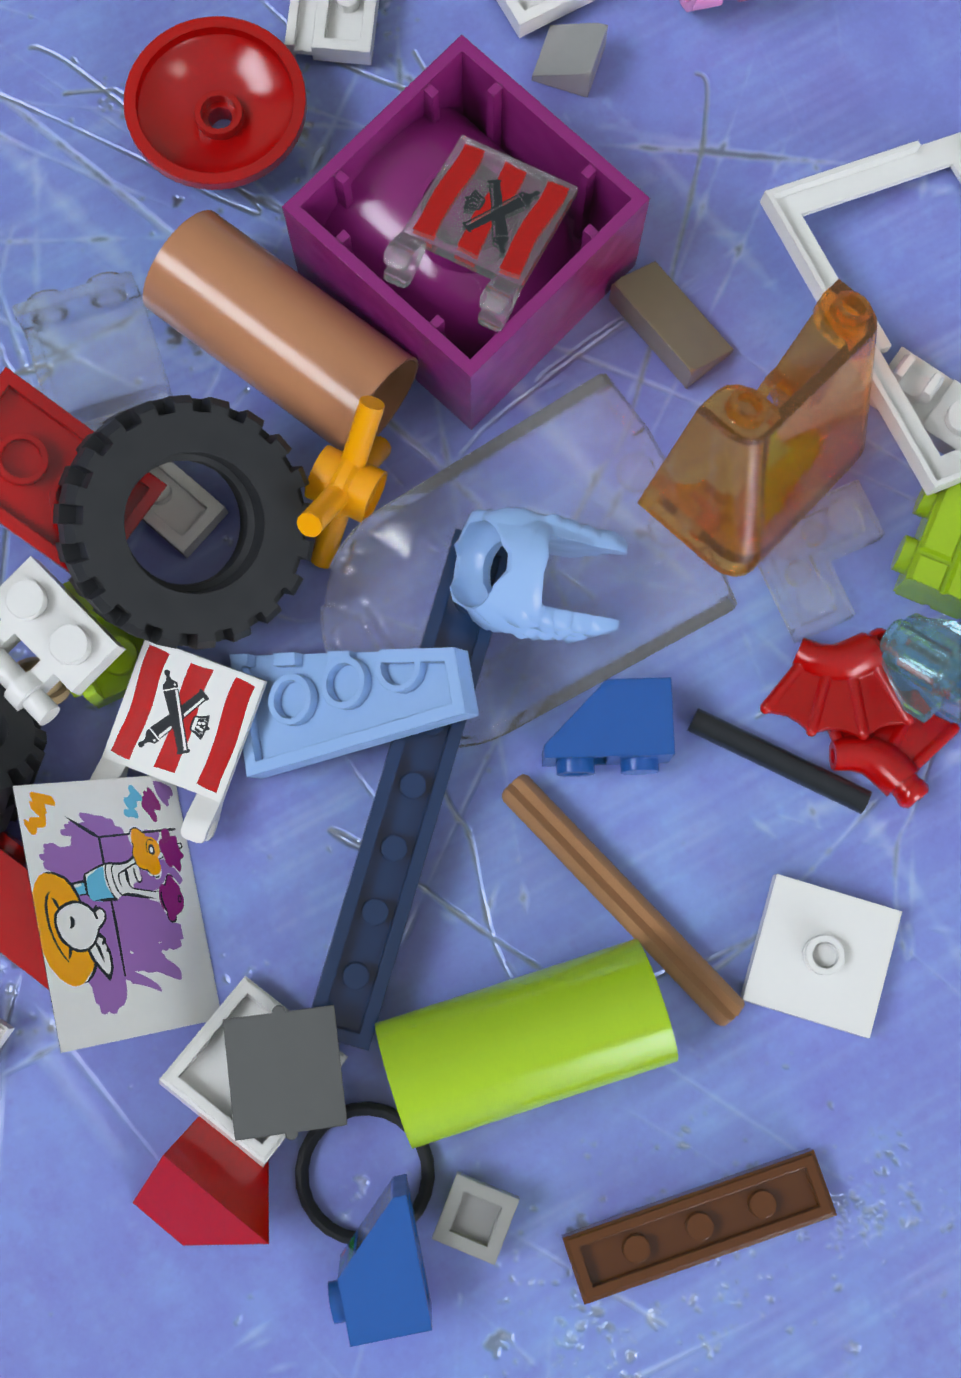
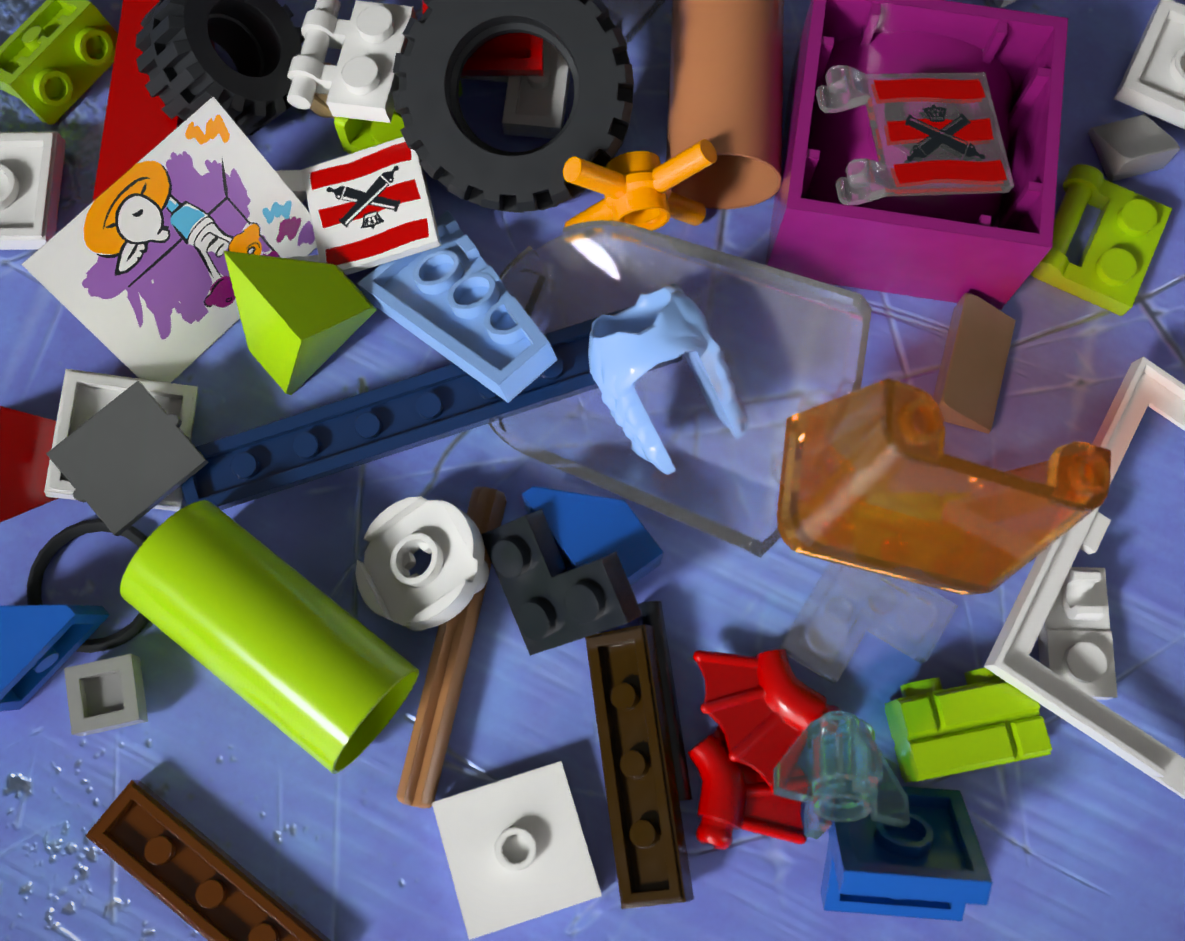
camera: 55 degrees right, 5 degrees down
none -> lime slope [223,251,377,395]
none -> white plate [355,496,489,631]
none -> black plate [481,509,643,656]
none -> dark brown tile [585,624,694,909]
none -> lime plate [1030,164,1172,316]

